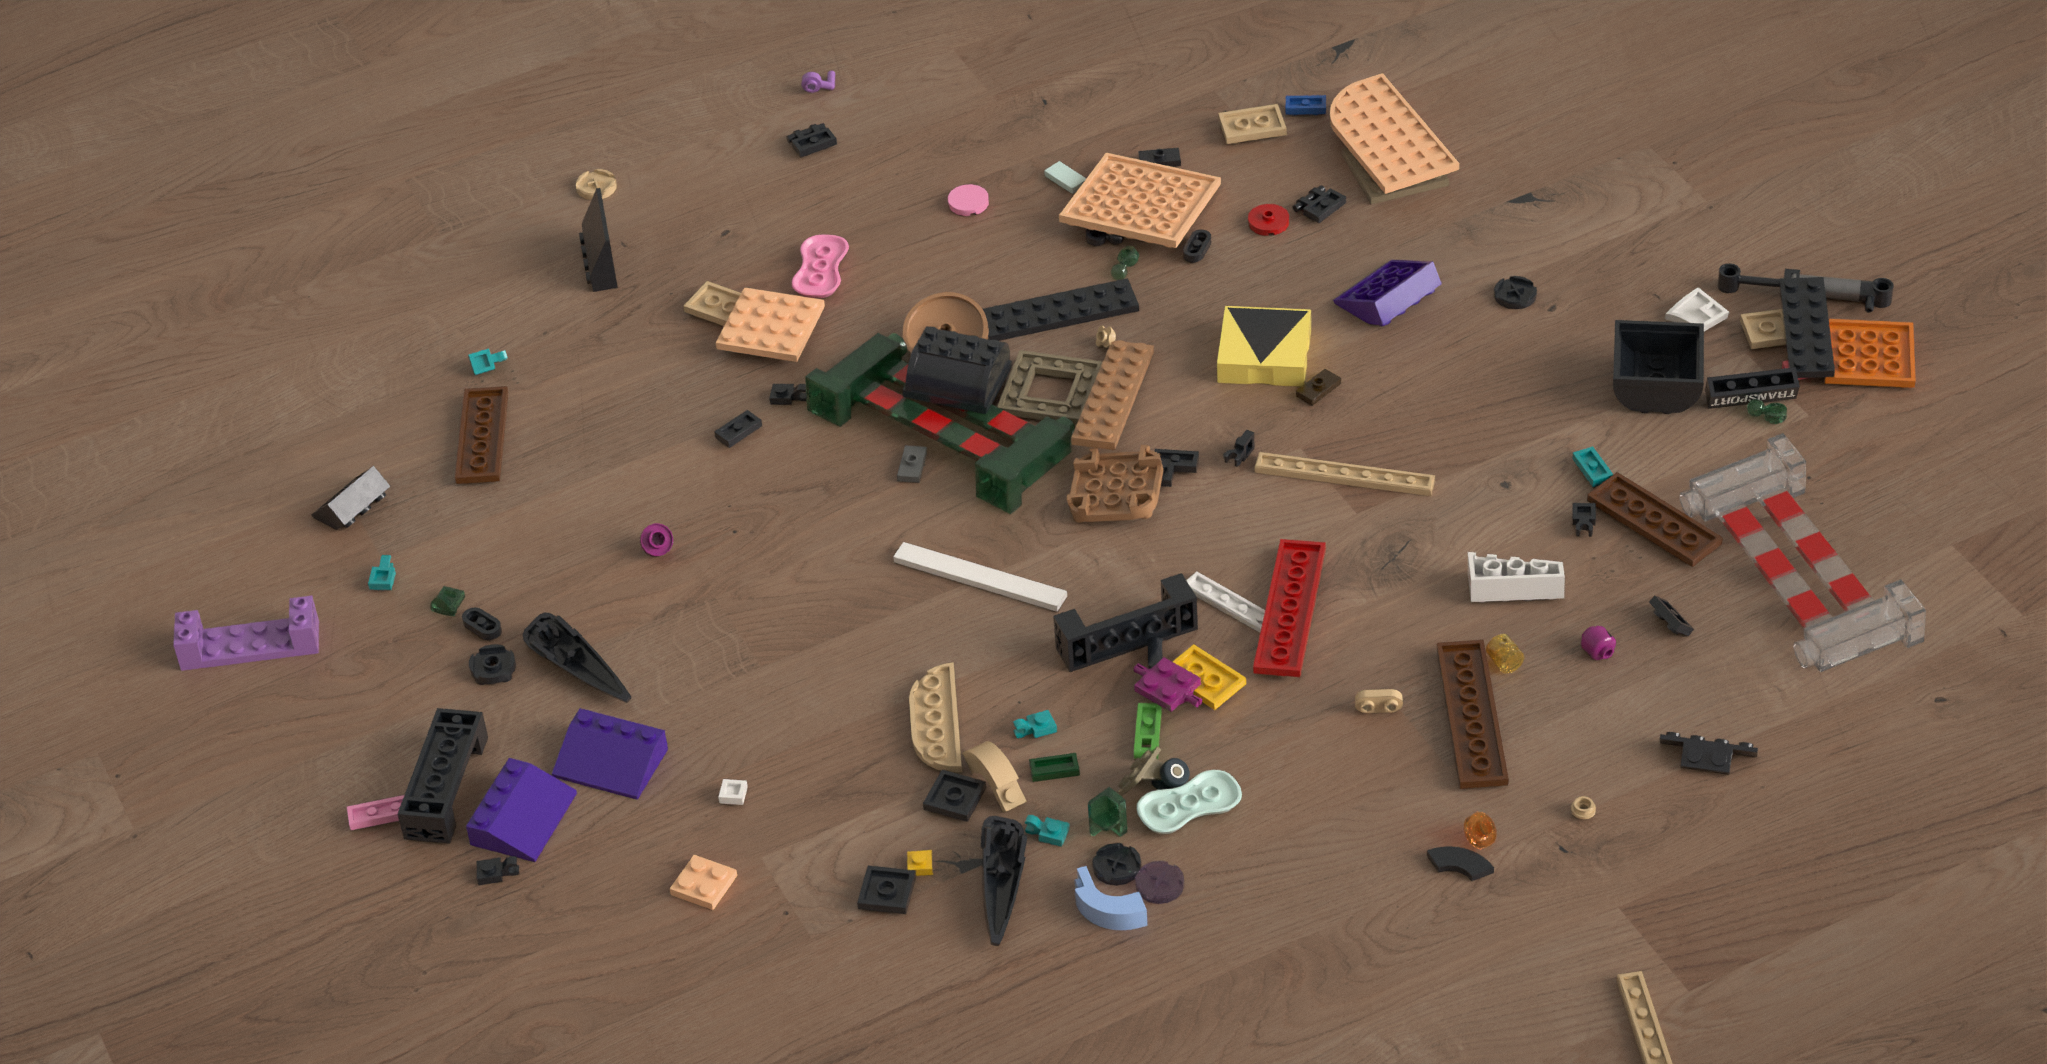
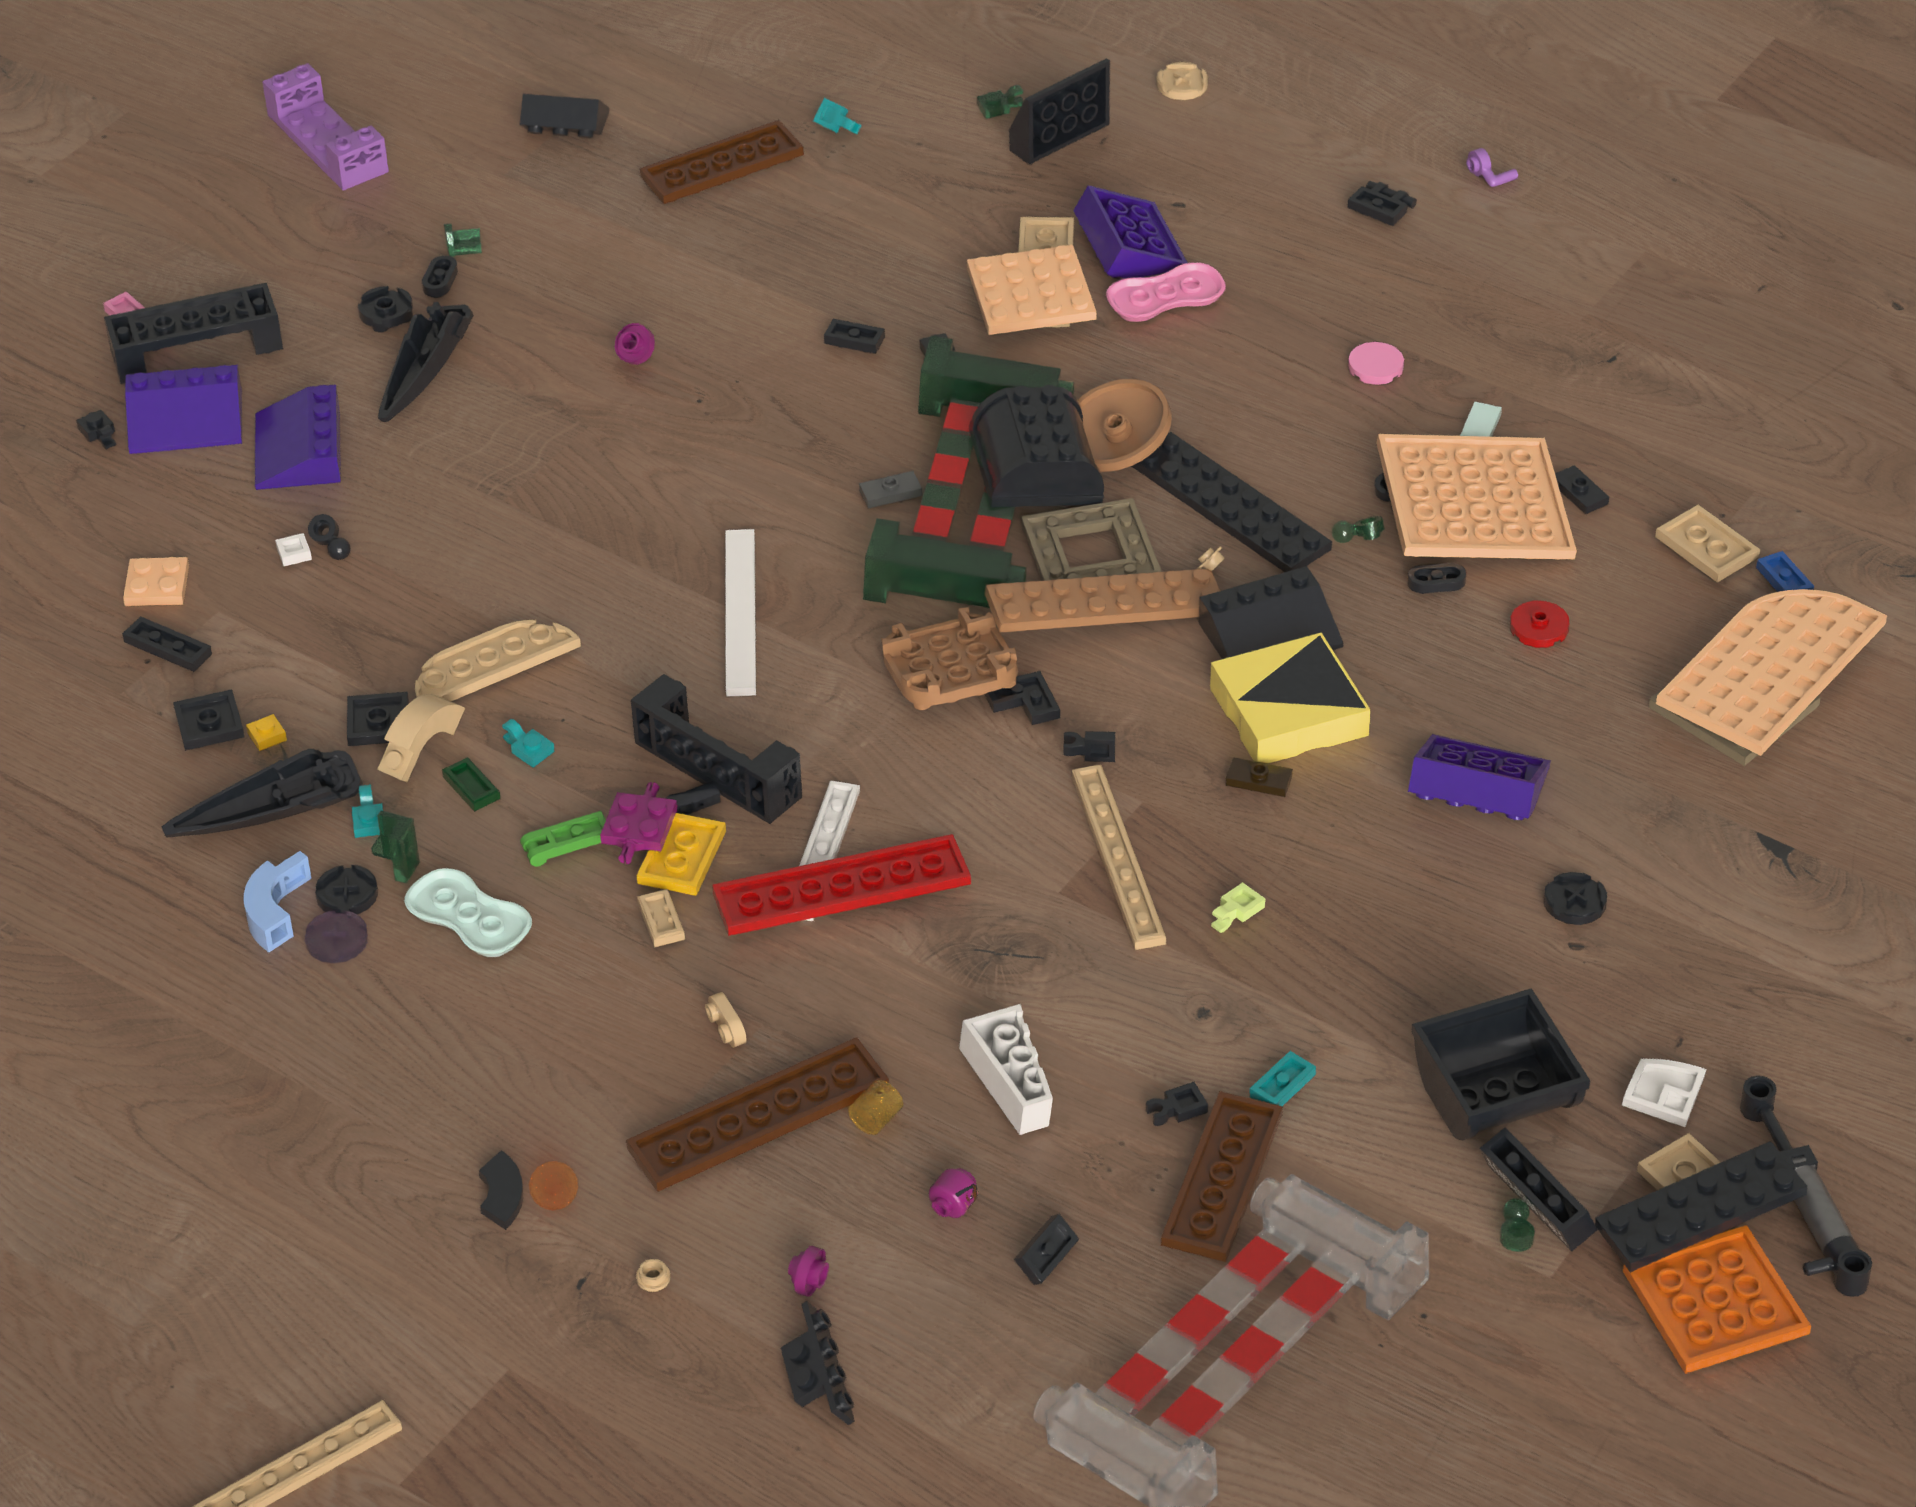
camera: 60 degrees right, 0 degrees up
teal plate [368,555,396,590] -> none
plate [1116,746,1190,798] -> none
black plate [1292,185,1346,223] -> none
none -> black plate [122,616,212,672]
none -> black plate [308,514,351,560]
none -> tan plate [637,889,685,947]
none -> magenta plate [788,1245,829,1297]
none -> clear green plate [977,85,1024,119]
none -> dark purple slope [1073,185,1188,278]
none -> black slope [1199,566,1344,659]
none -> yellowish green plate [1211,882,1265,933]

